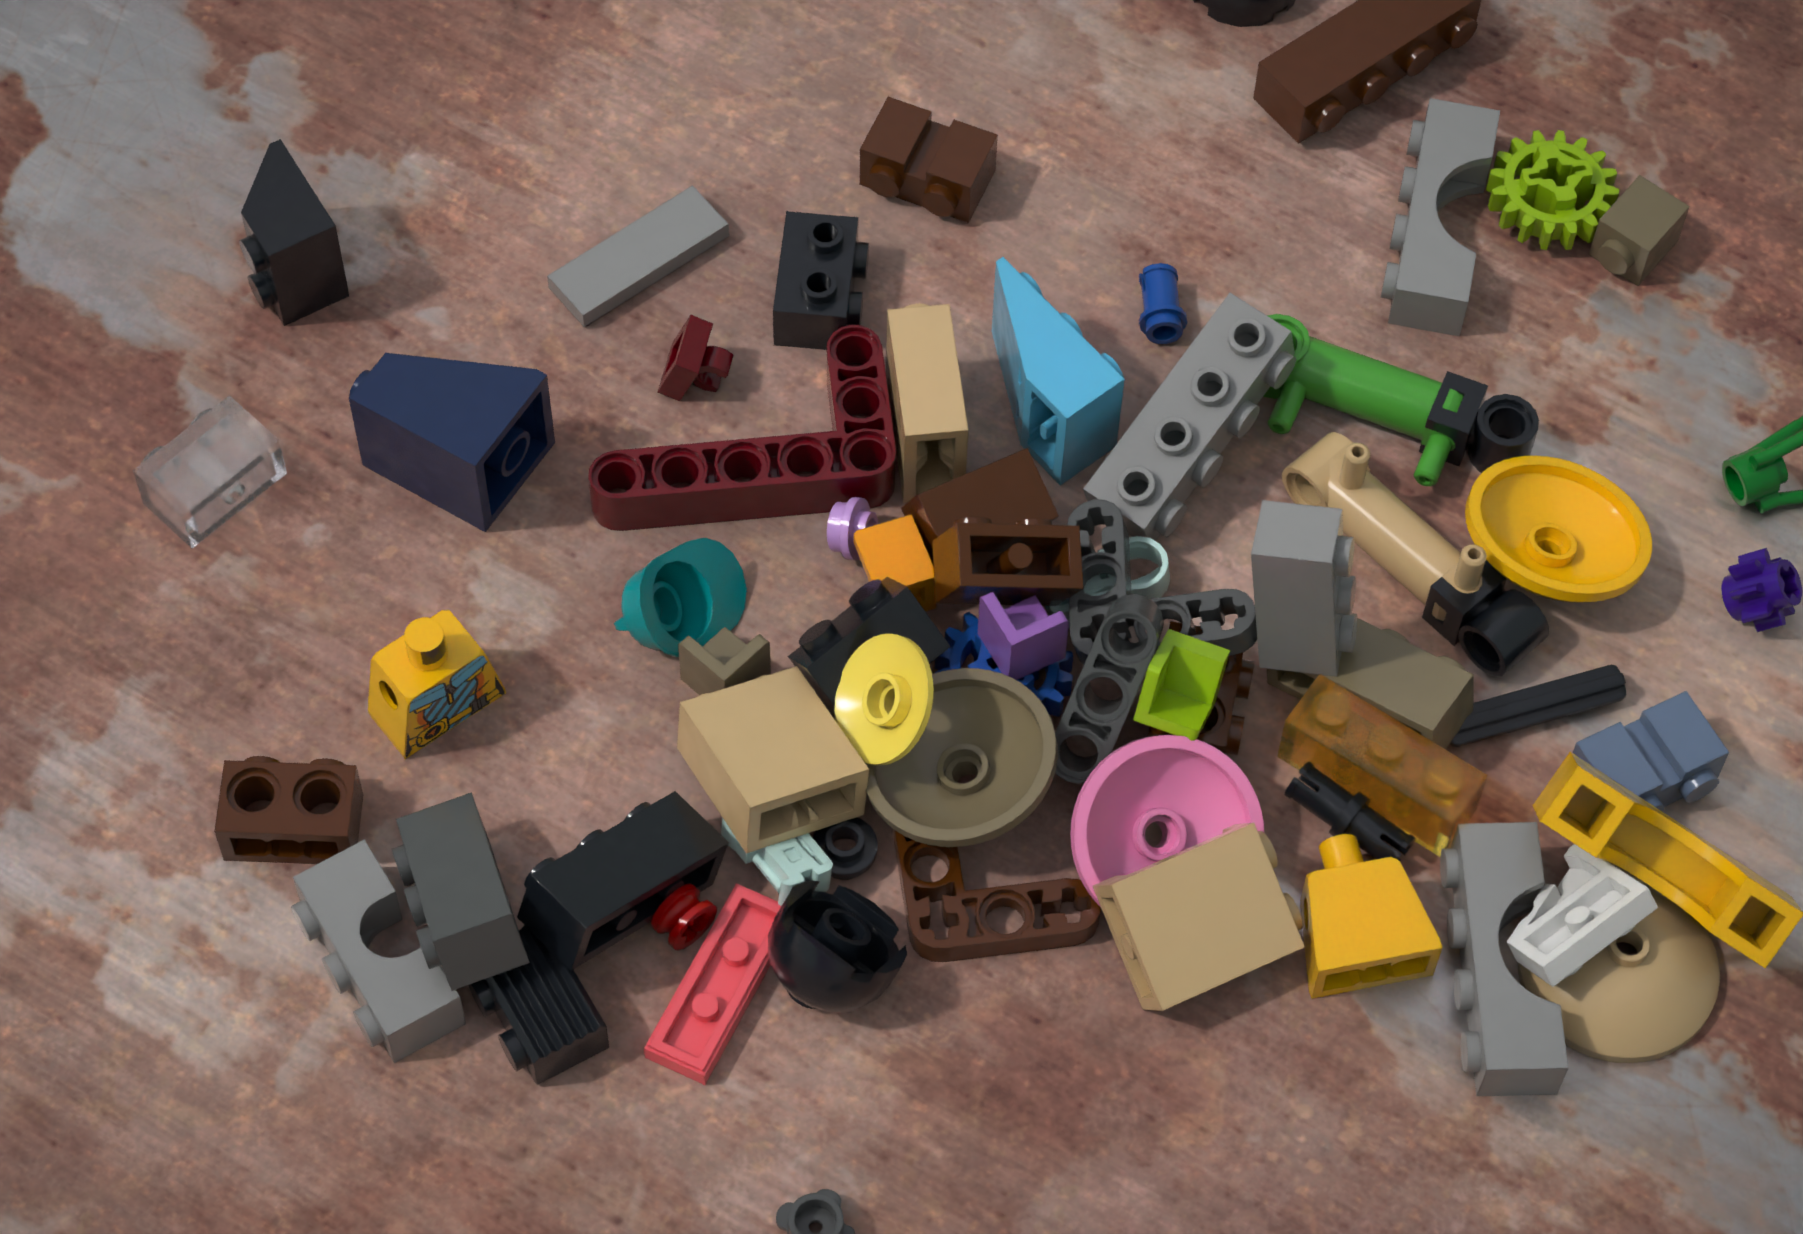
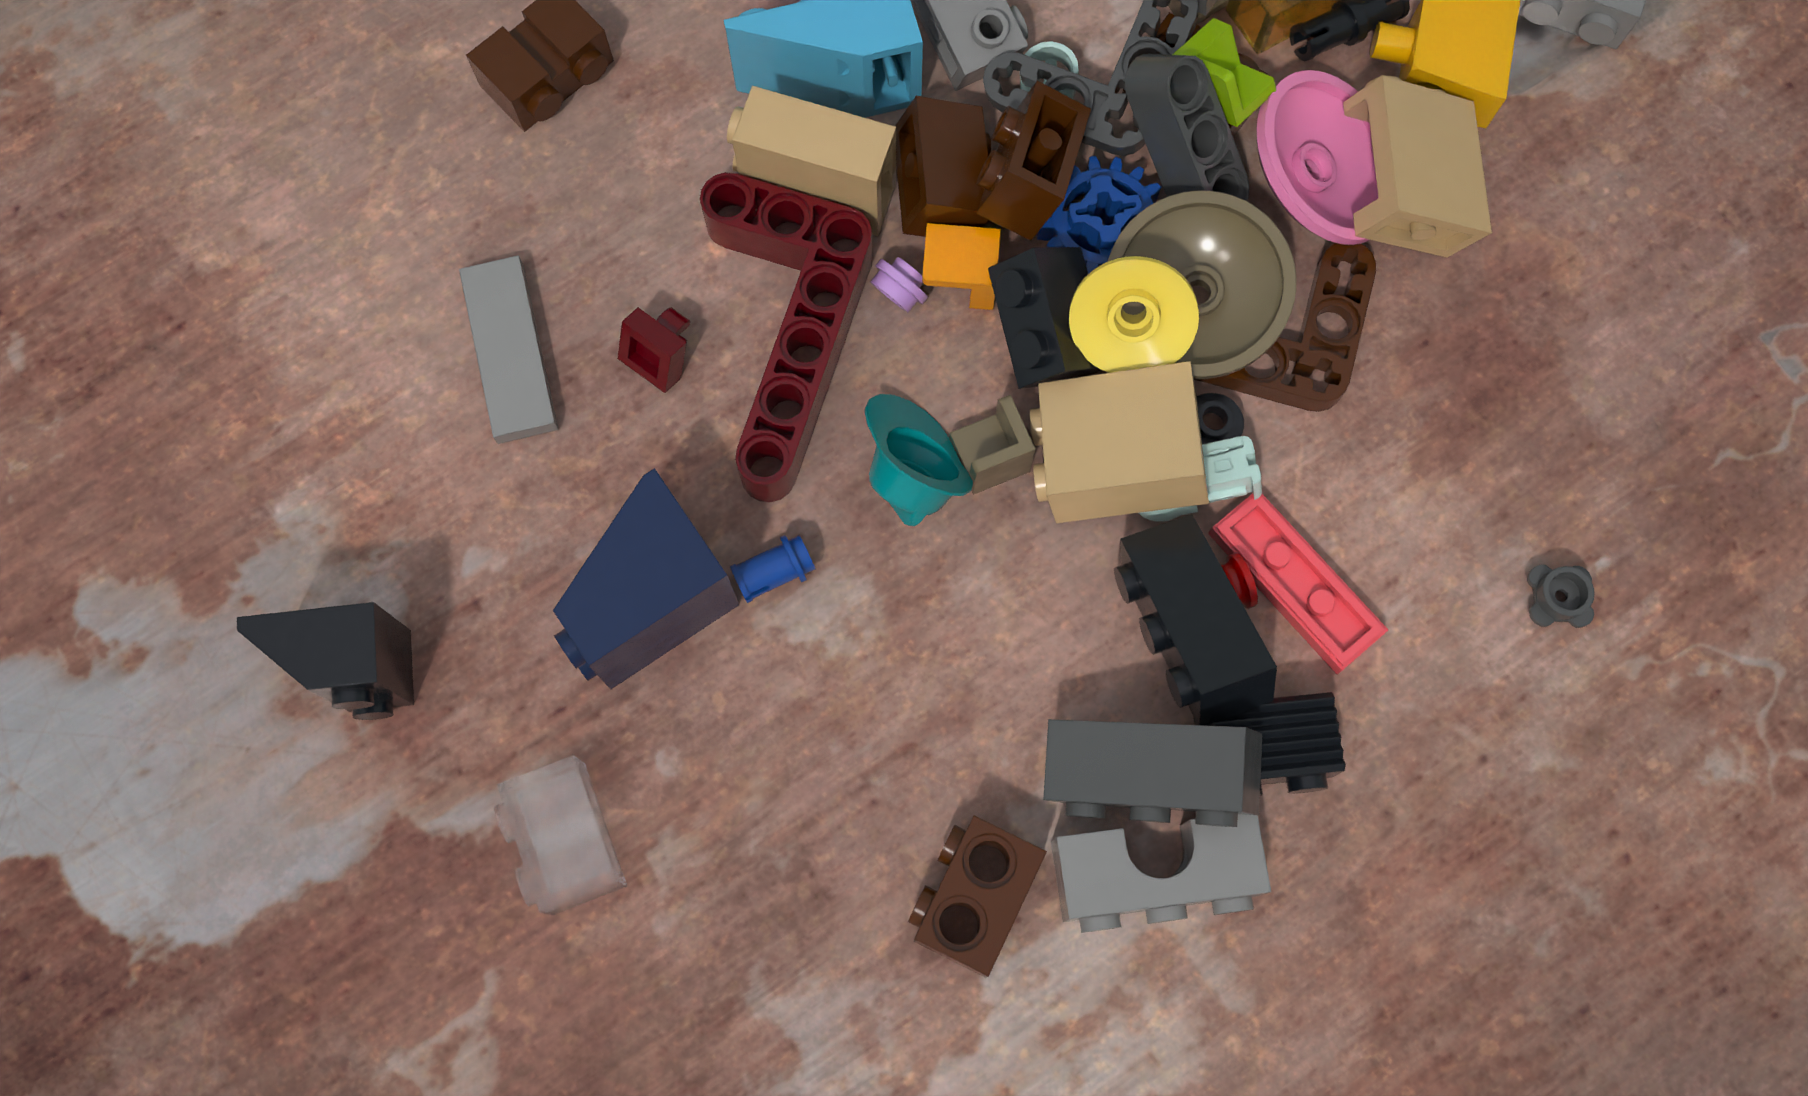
camera: 65 degrees left, 15 degrees up
yellow torso [368,610,506,759] -> none
black cylinder [768,880,907,1012] -> none
black brick [773,211,869,350] -> none
medium lavender panel [978,592,1069,680] -> none
none -> blue pin [730,535,816,603]

